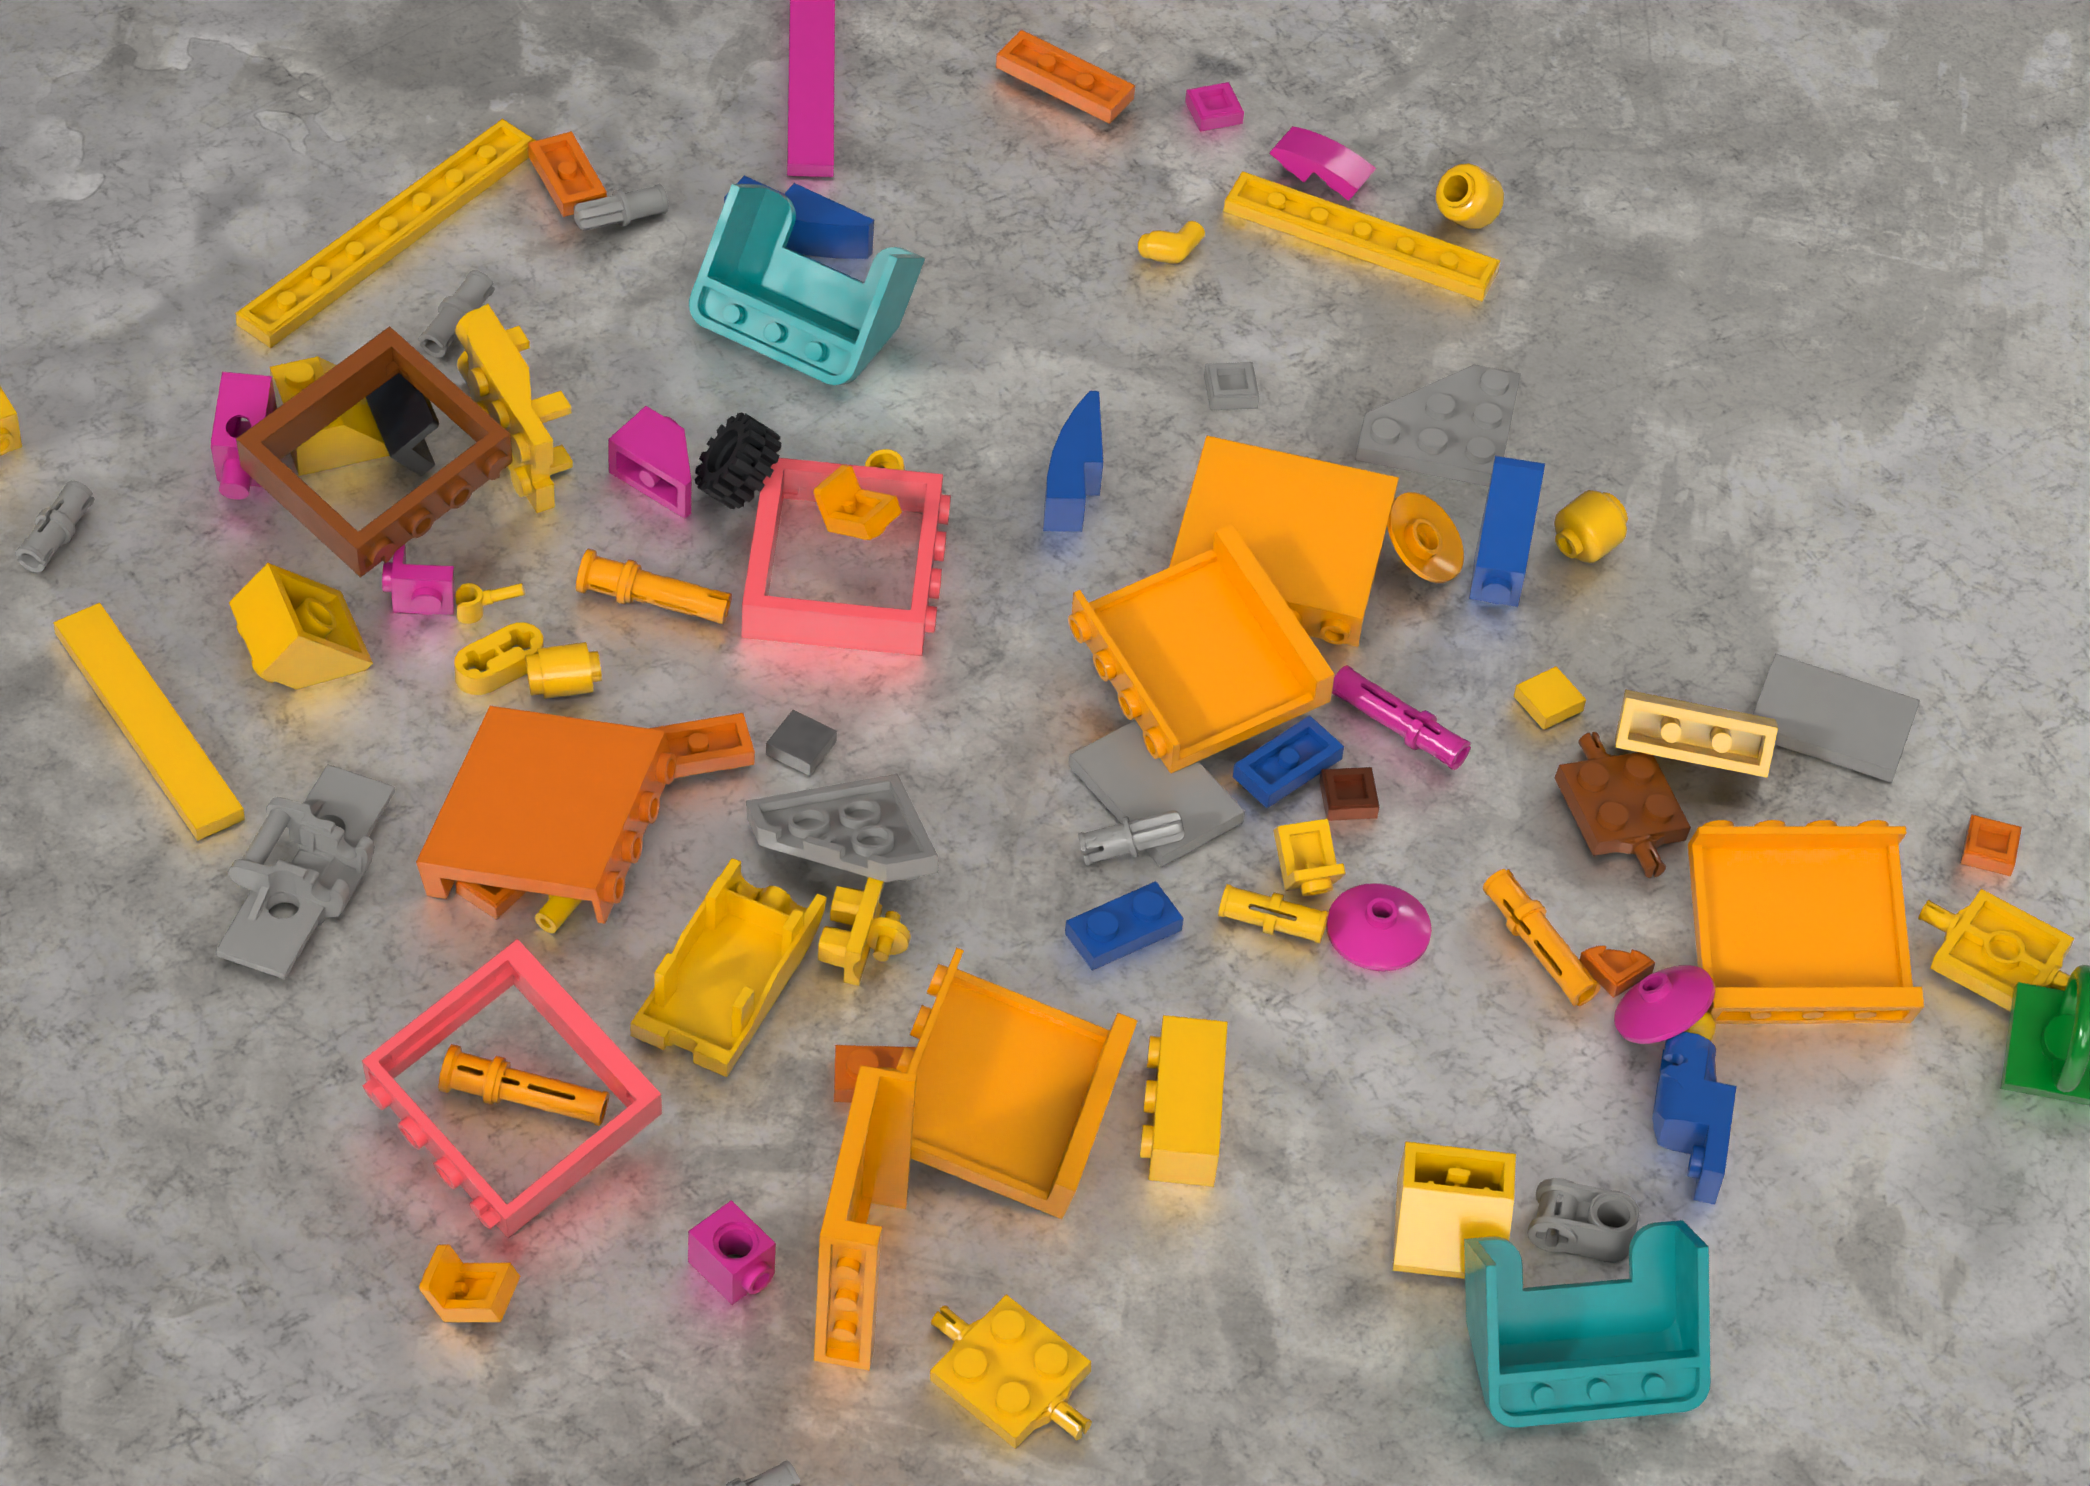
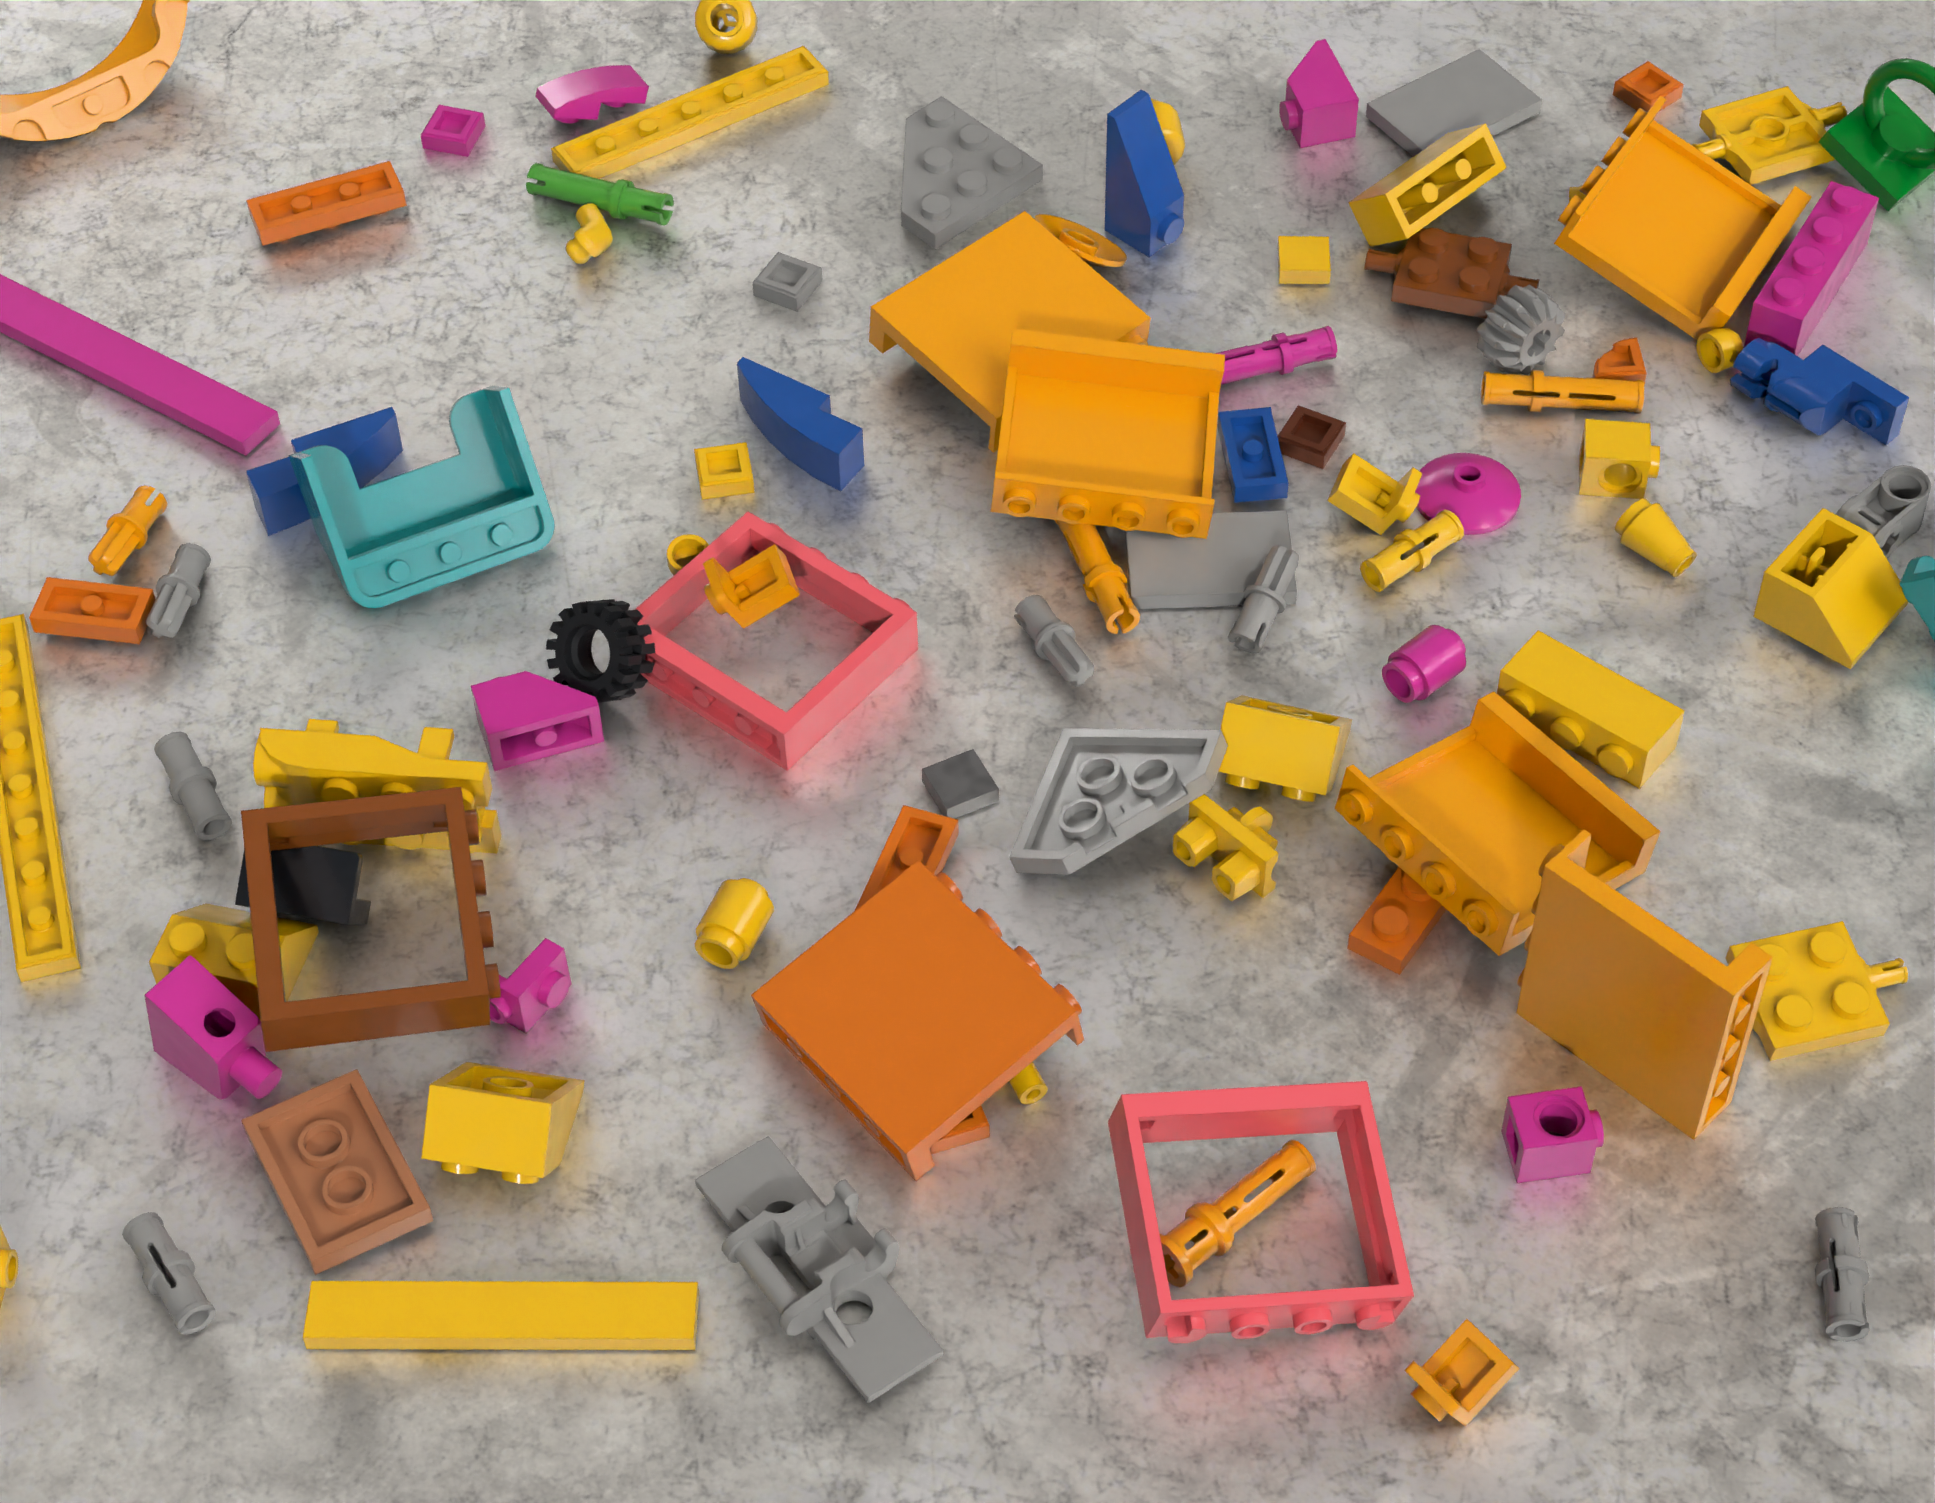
camera: 50 degrees left, 0 degrees up
yellow beam [454,622,544,695] -> none
yellow hand [455,583,525,624] -> none
light orange pin [576,548,732,625] -> none
yellow piece [630,858,827,1077] -> none
blue plate [1065,881,1184,971] -> none
dark pink dish [1614,965,1715,1044] -> none
none -> light orange axle [88,485,167,576]
none -> nougat plate [241,1069,434,1275]
none -> bright green pin [526,163,674,226]
none -> yellow tile [694,442,755,500]
none -> light grey axle [1014,595,1094,687]
none -> light orange pin [1055,520,1140,634]
none -> yellow slope [1218,695,1352,802]
none -> dark pink slope [1279,39,1359,148]
none -> dark pink brick [1382,625,1466,703]
none -> light grey gear [1477,285,1566,375]
none -> yellow brick [1579,419,1660,499]
none -> yellow cone [1615,498,1697,577]
none -> dark pink brick [1743,181,1879,356]

